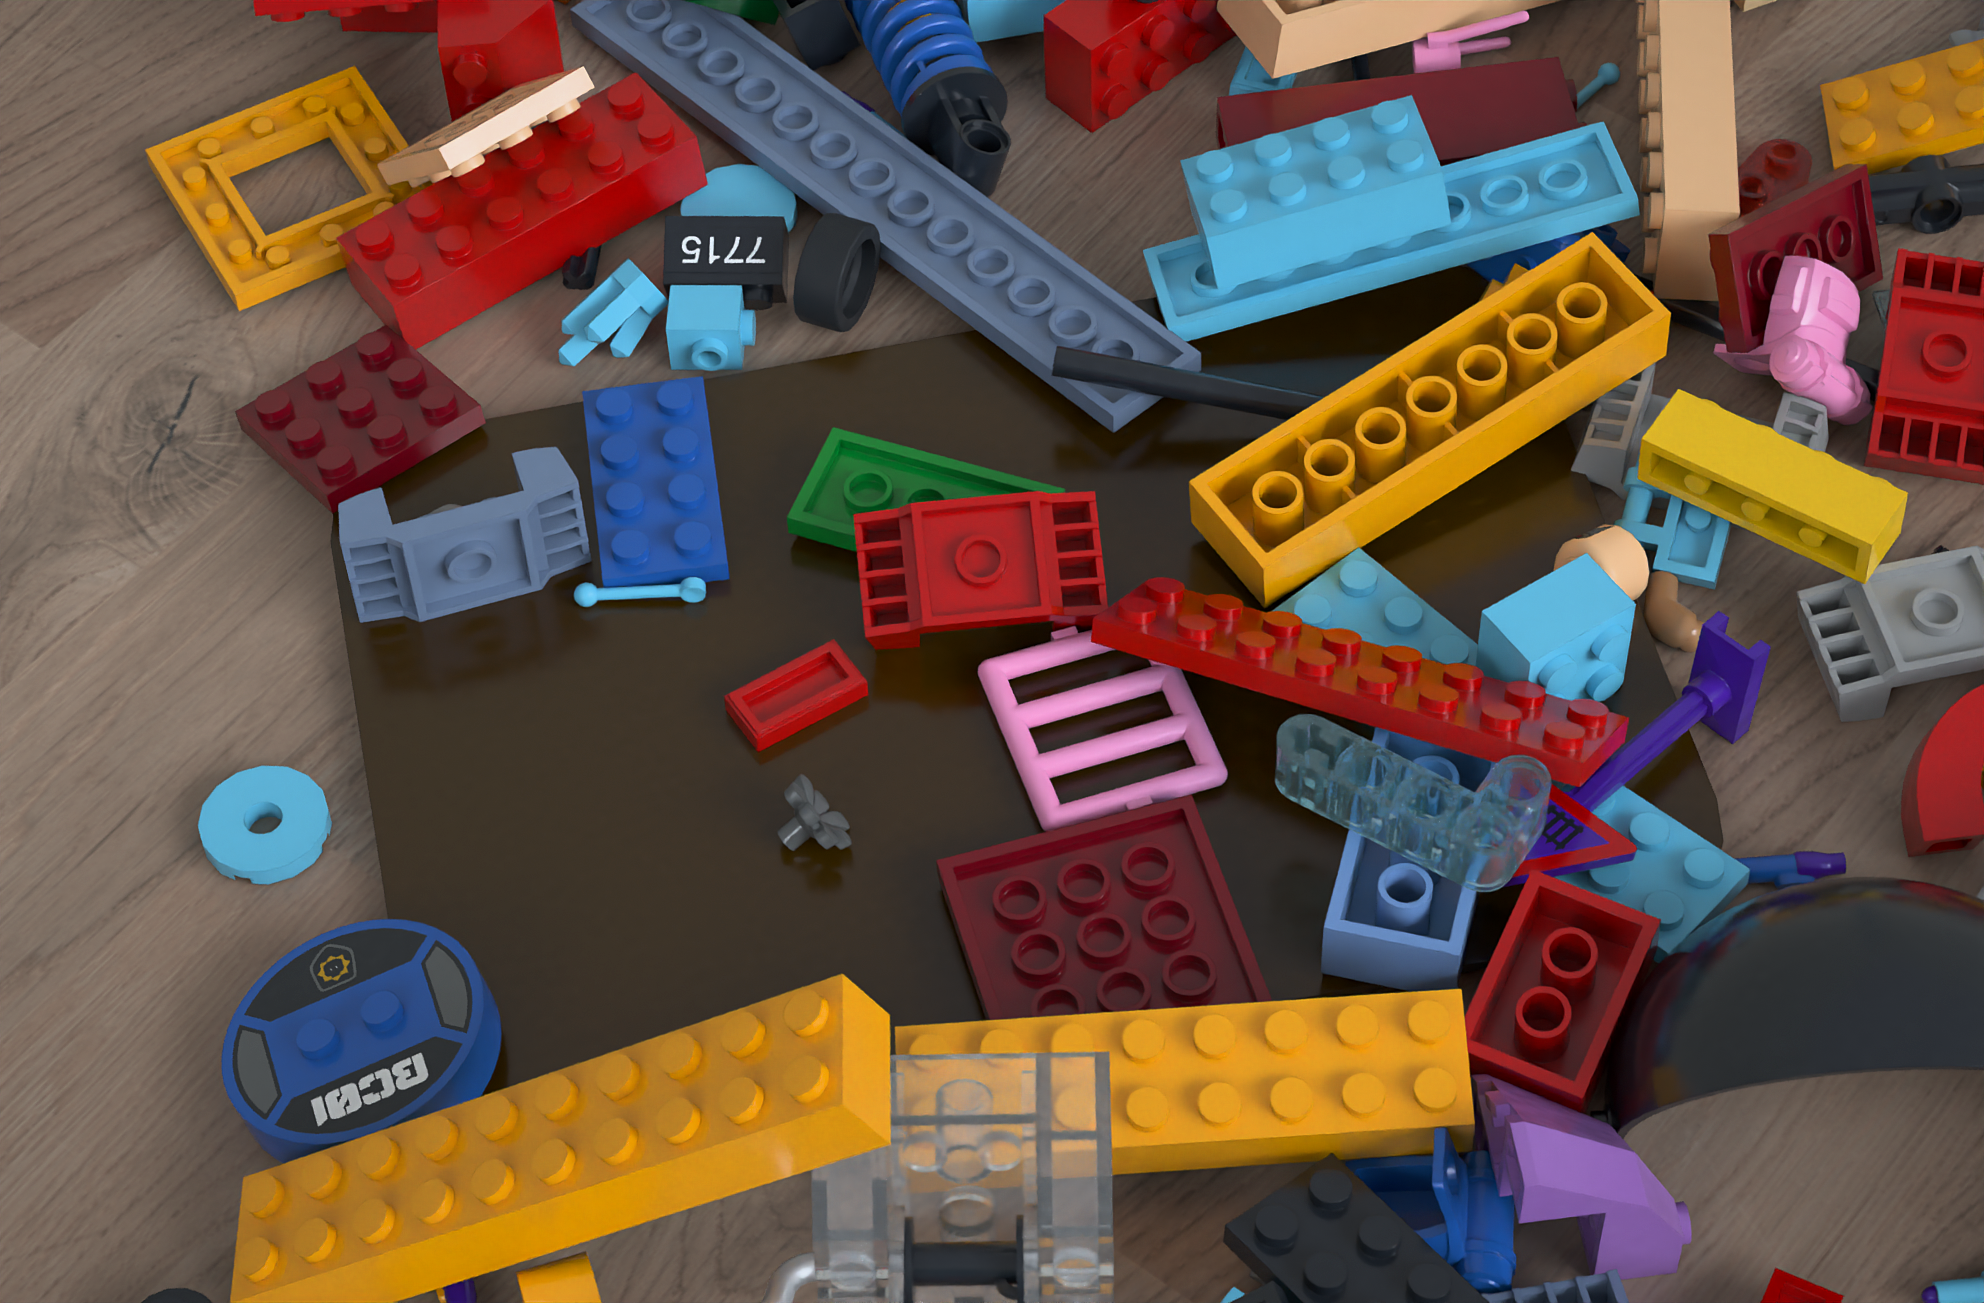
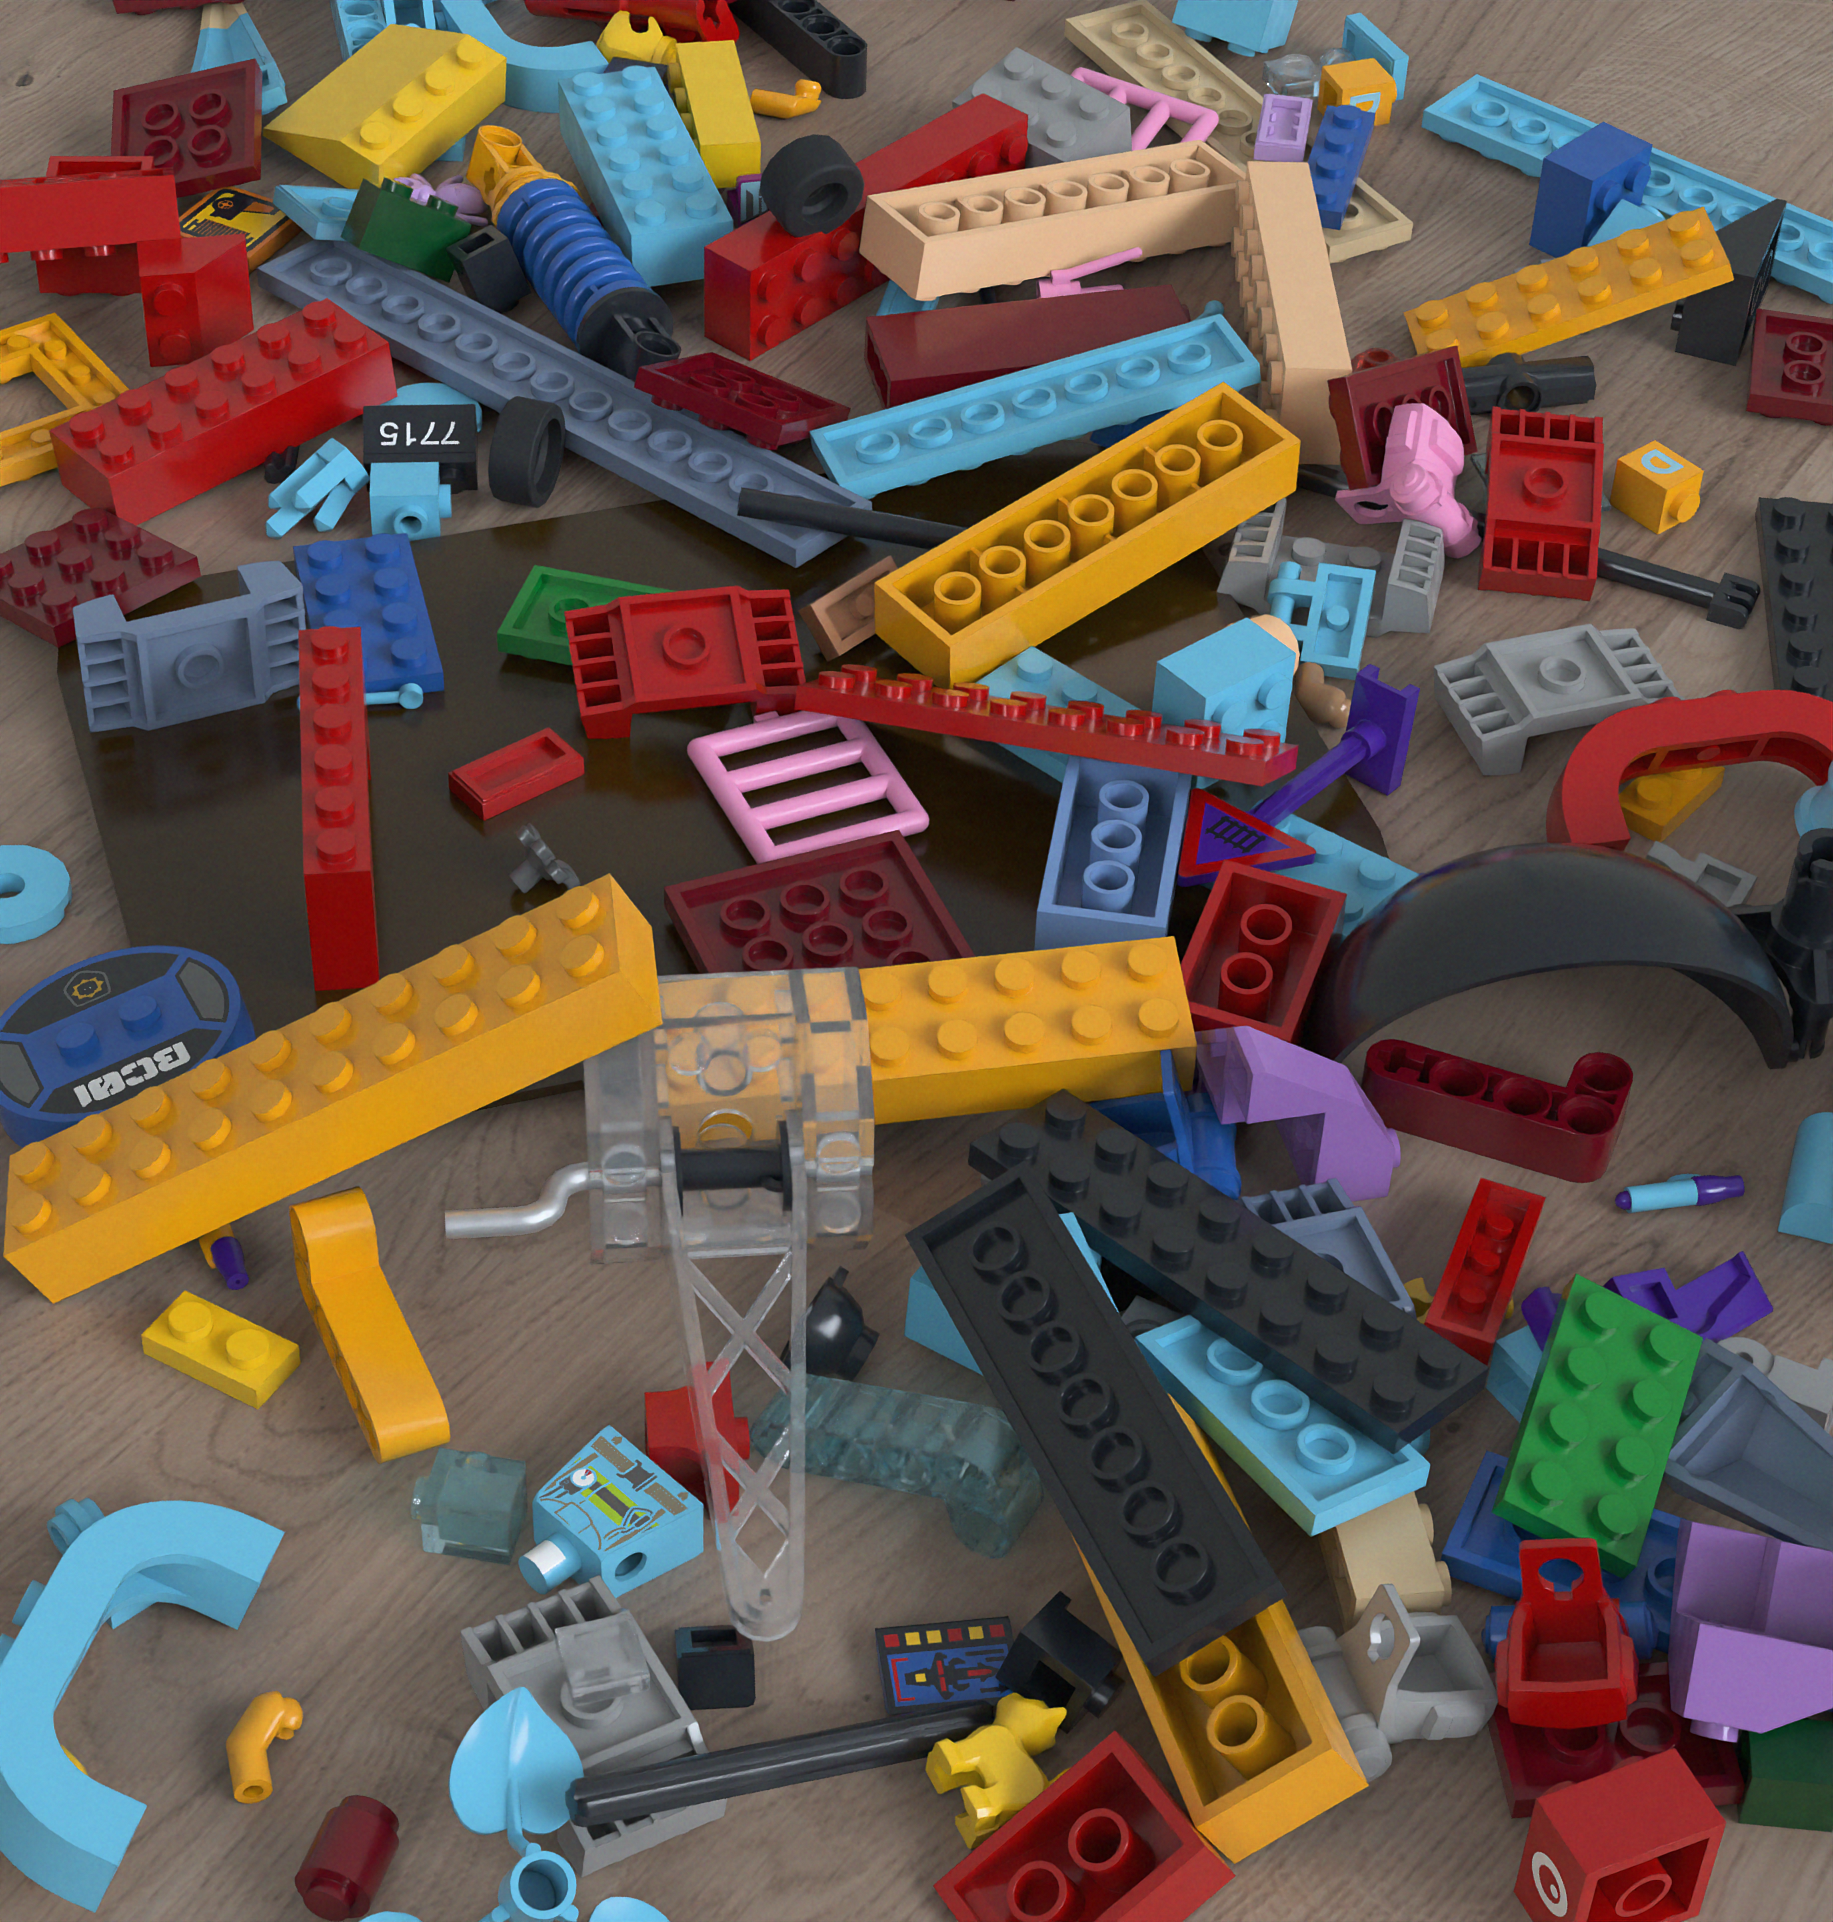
camera: 10 degrees left, 10 degrees down
light nougat plate [377,66,594,188] -> none
medium azure brick [1180,95,1451,290] -> none
clear light blue beam [1275,714,1552,892] -> none
yellow brick [1637,389,1908,584] -> none
none -> red arch [298,626,380,991]
none -> dark red plate [634,352,851,450]
none -> nougat plate [799,555,898,662]
none -> dark red beam [1361,1039,1633,1183]

